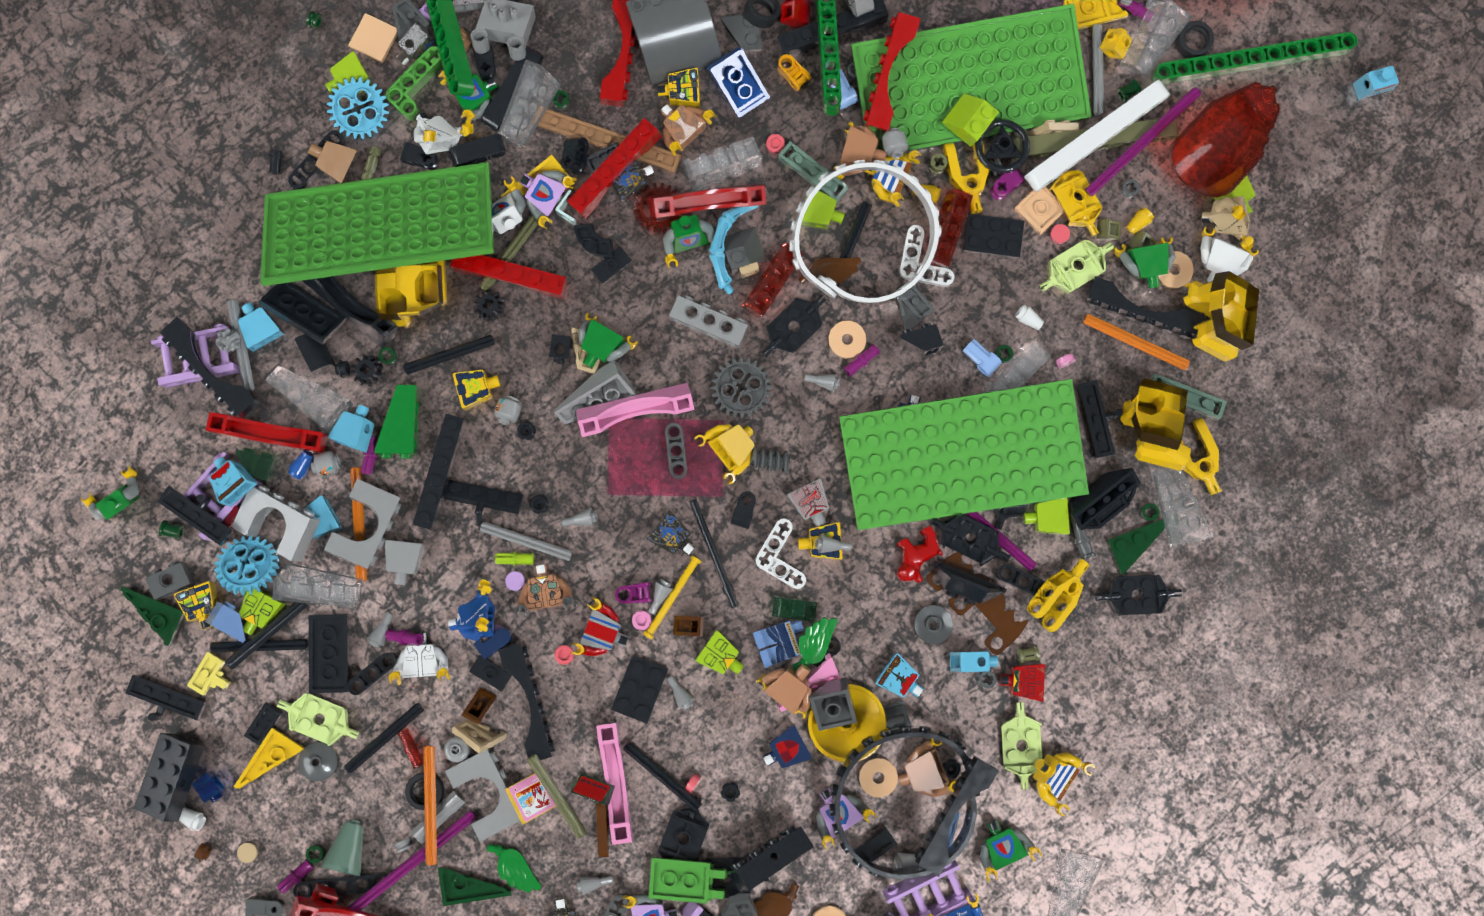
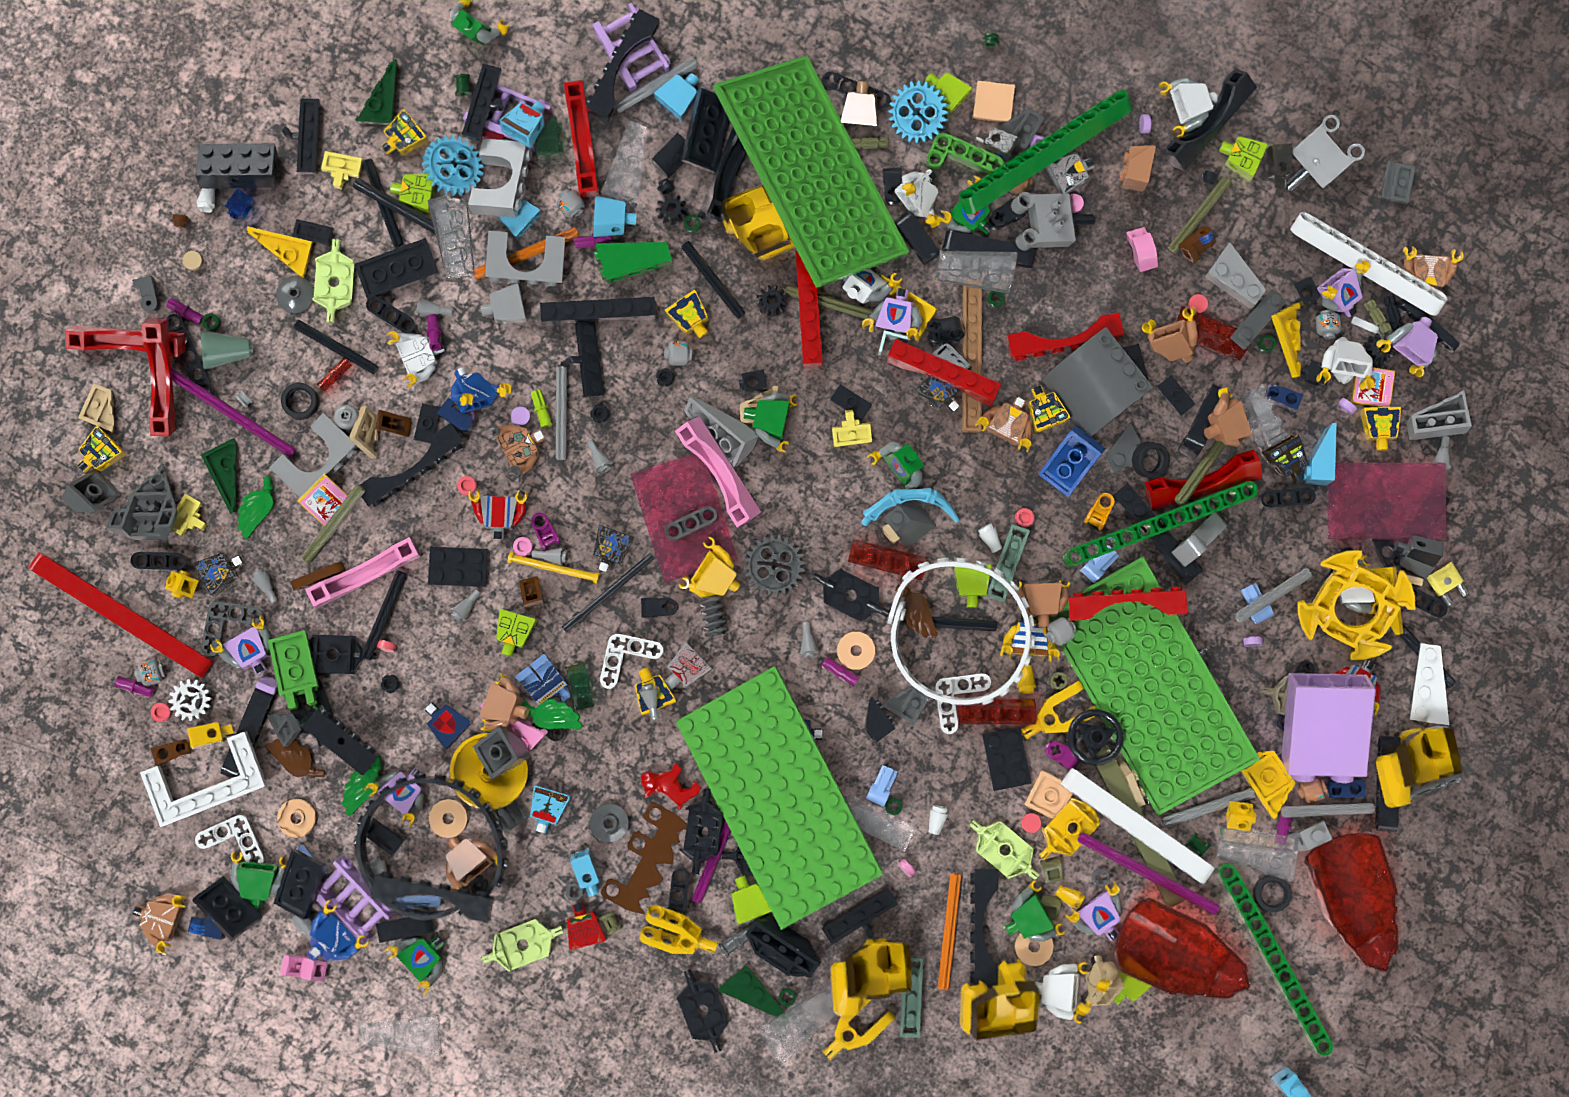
camera: 70 degrees right, 0 degrees up
dark grey brick [145,561,196,600] -> none
medium blue slope [205,601,245,643] -> none
light grey gear [216,328,240,353] -> none
black pin [268,150,284,175] -> none
blue cone [288,450,314,480] -> none
light grey axle [411,790,466,844] -> none
orange axle [423,746,437,865] -> none
slope [571,773,615,805] -> none
black tile [574,223,614,259] -> none
clear red gear [634,183,684,234] -> none
red arch [649,183,766,218] -> none
light grey brick [669,295,748,349] -> none
clear wedge [683,137,762,191] -> none
black wedge [931,560,1007,606] -> none
lime slope [942,94,999,147] -> none
yellow torso [1033,752,1096,816] -> none
none -> green animal [342,756,382,816]
none -> black beam [376,917,435,943]
none -> light yellow hinge [832,410,872,447]
none -> white cone [978,523,1002,553]
none -> torso [1065,882,1122,941]

